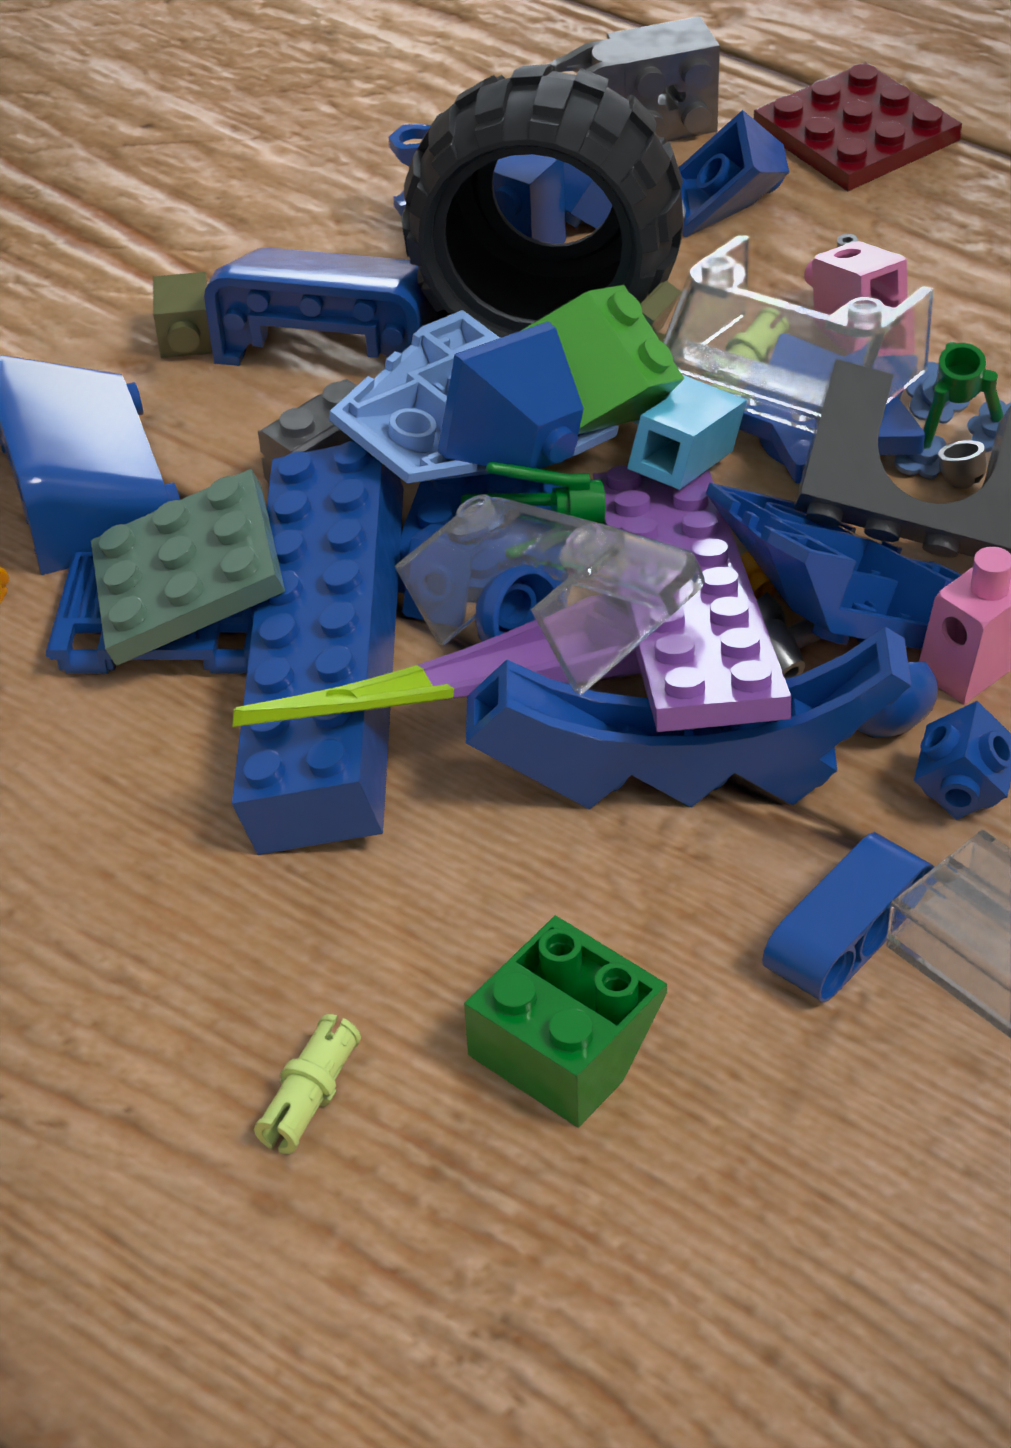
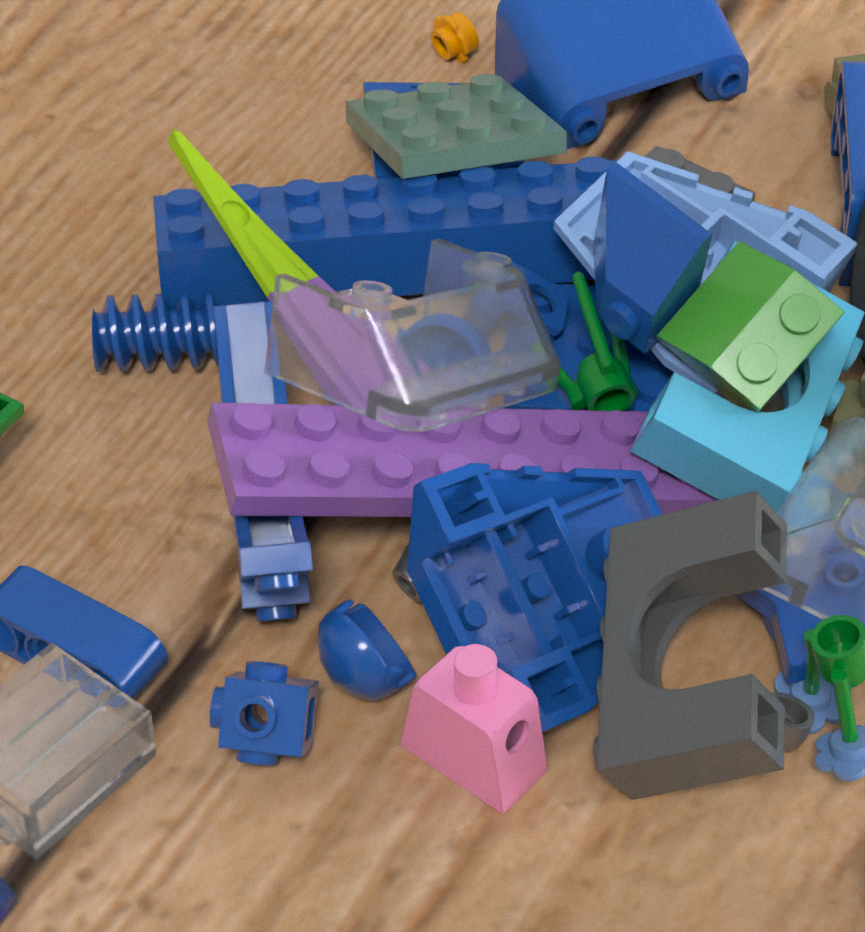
camera: 80 degrees right, 0 degrees up
none -> blue piece [92,292,218,372]

